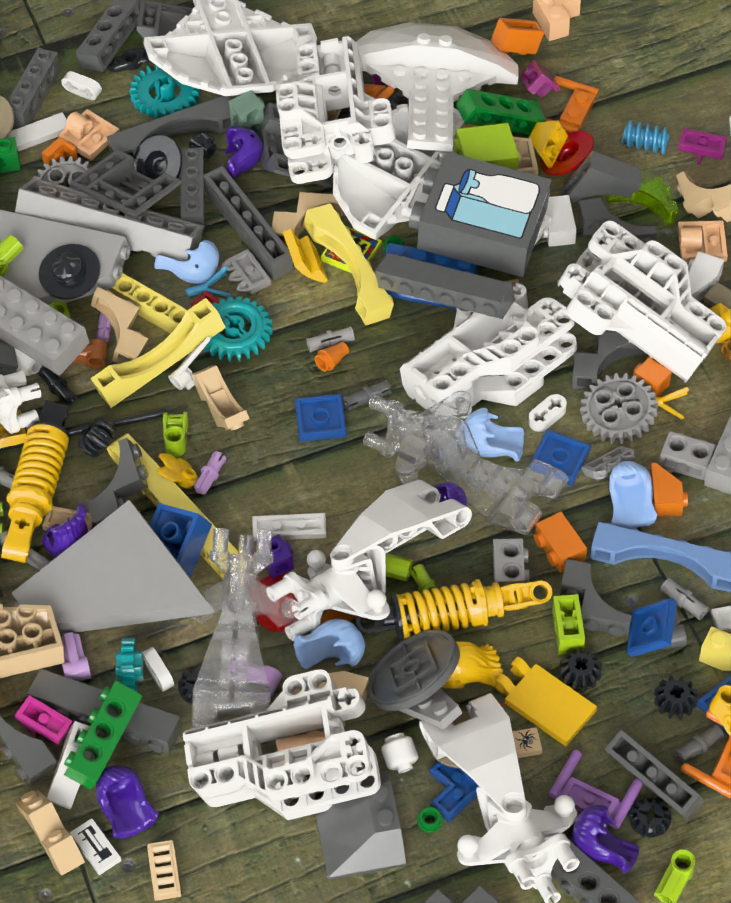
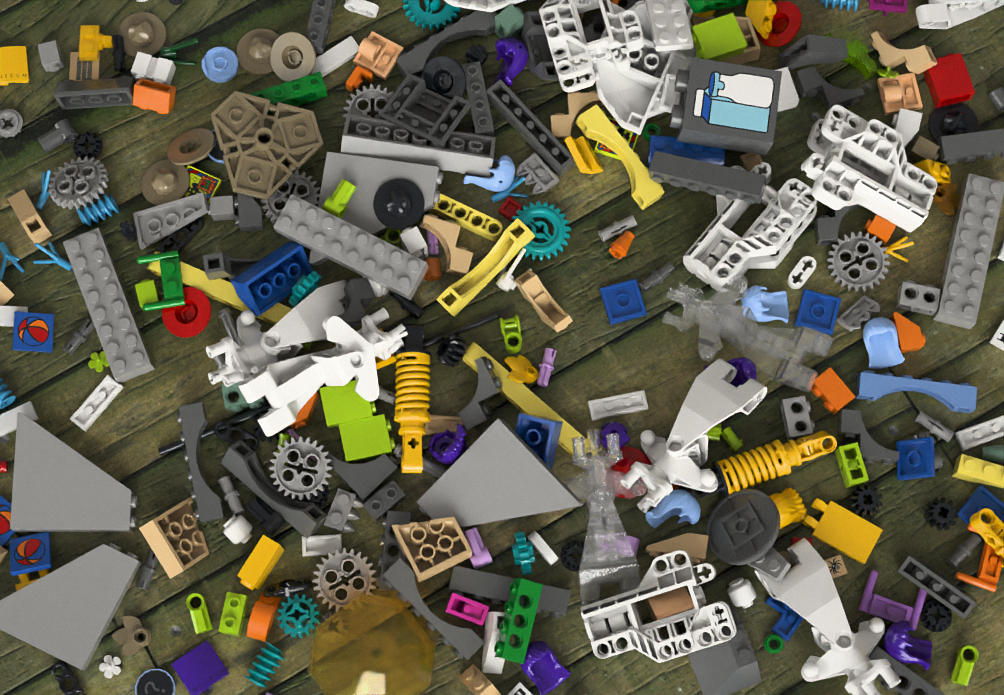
camera: 10 degrees left, 20 degrees up
none -> white brick [400,226,429,260]
none -> lime plant [877,66,899,78]

